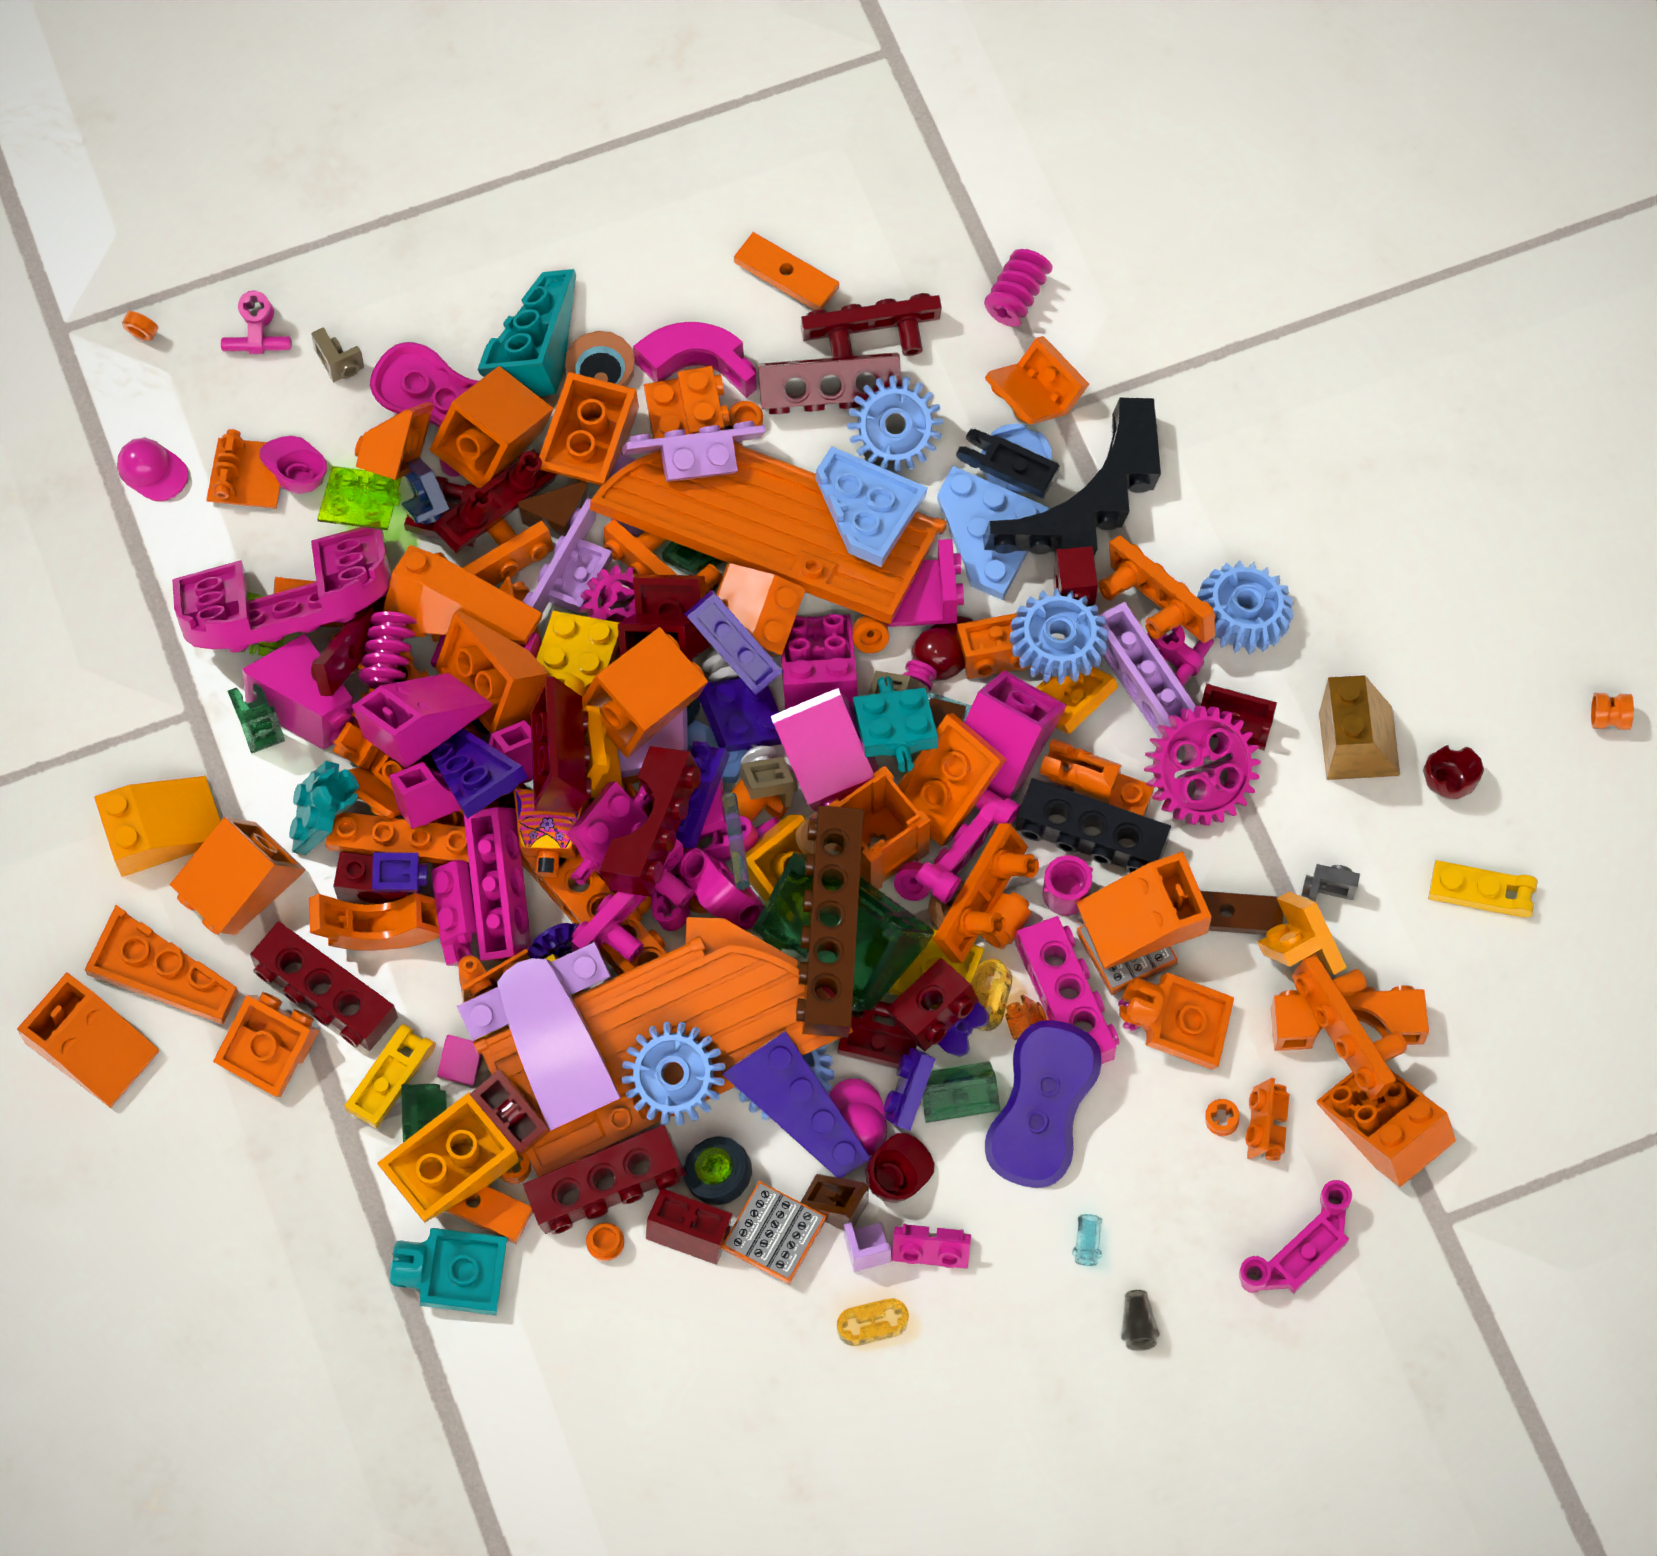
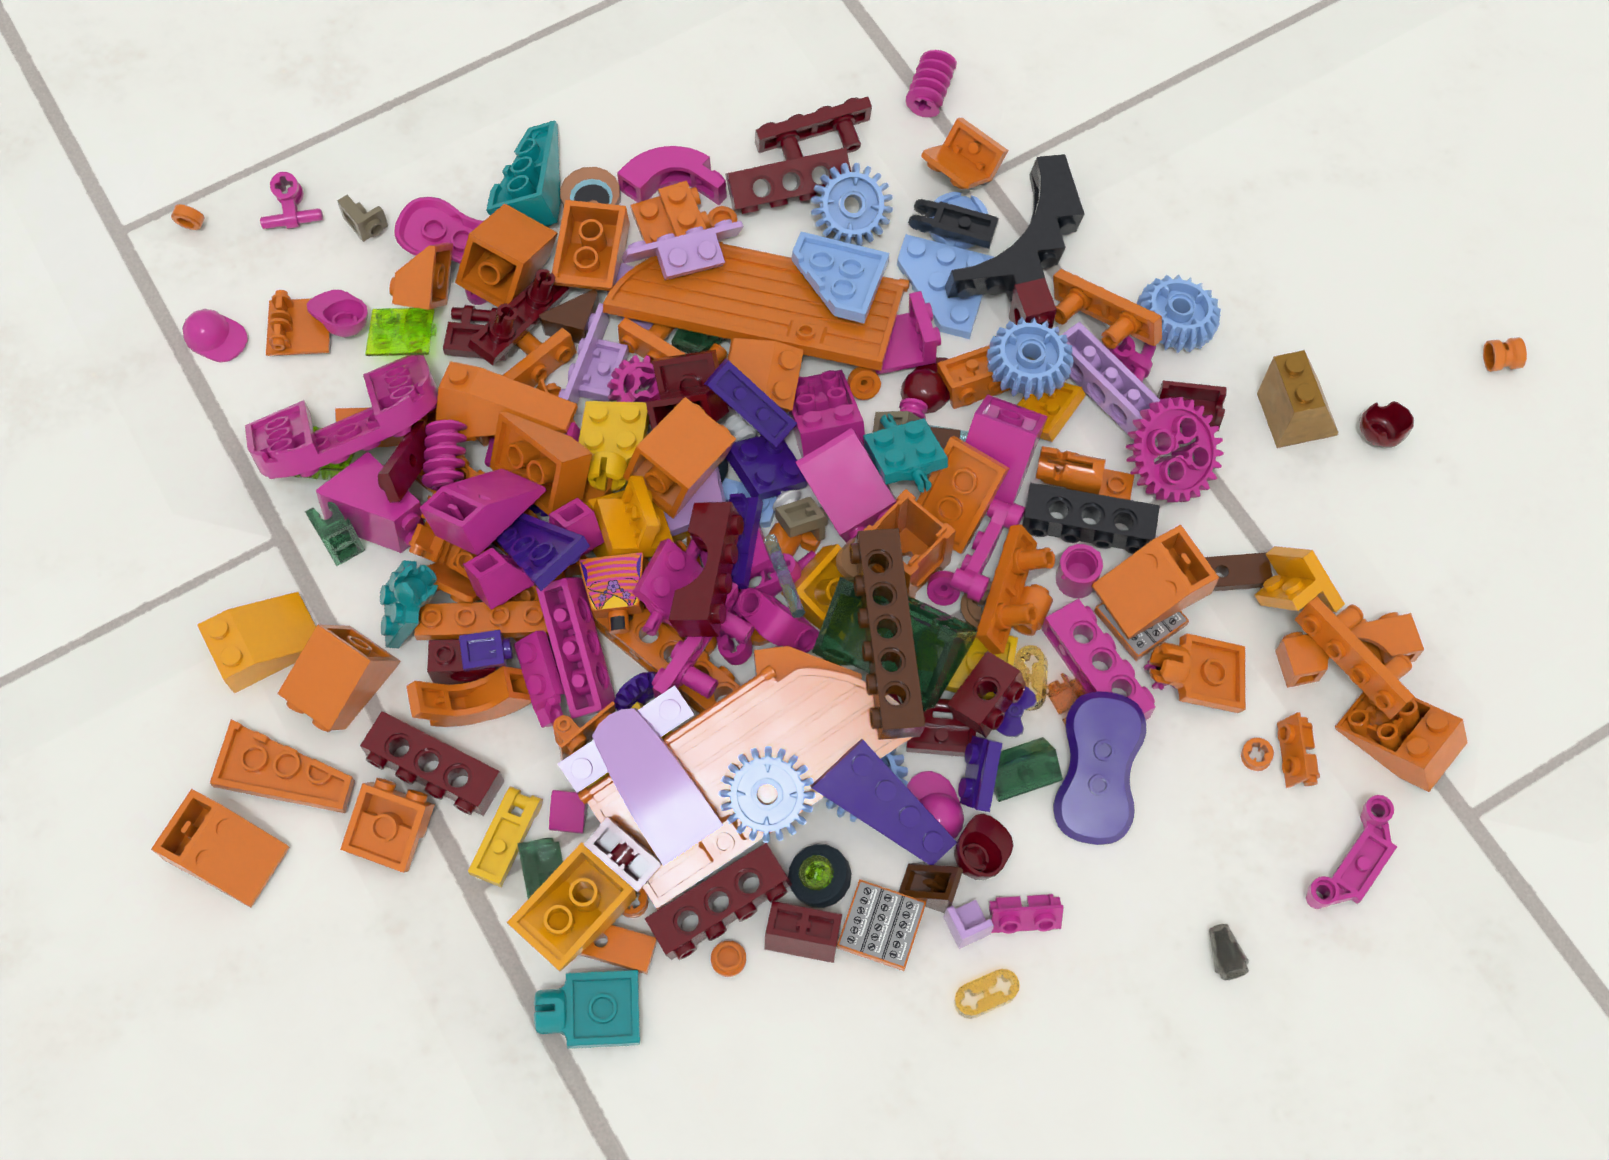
camera: 10 degrees left, 0 degrees up
dark blue bracket [401,457,449,525] -> none
dark red slope [530,676,592,813] -> none
orange tile [734,232,839,310] -> none
clear light blue pin [1072,1214,1103,1266] -> none
flat silver bracket [1301,864,1360,902] -> none
yellow plate [1428,860,1538,918] -> none

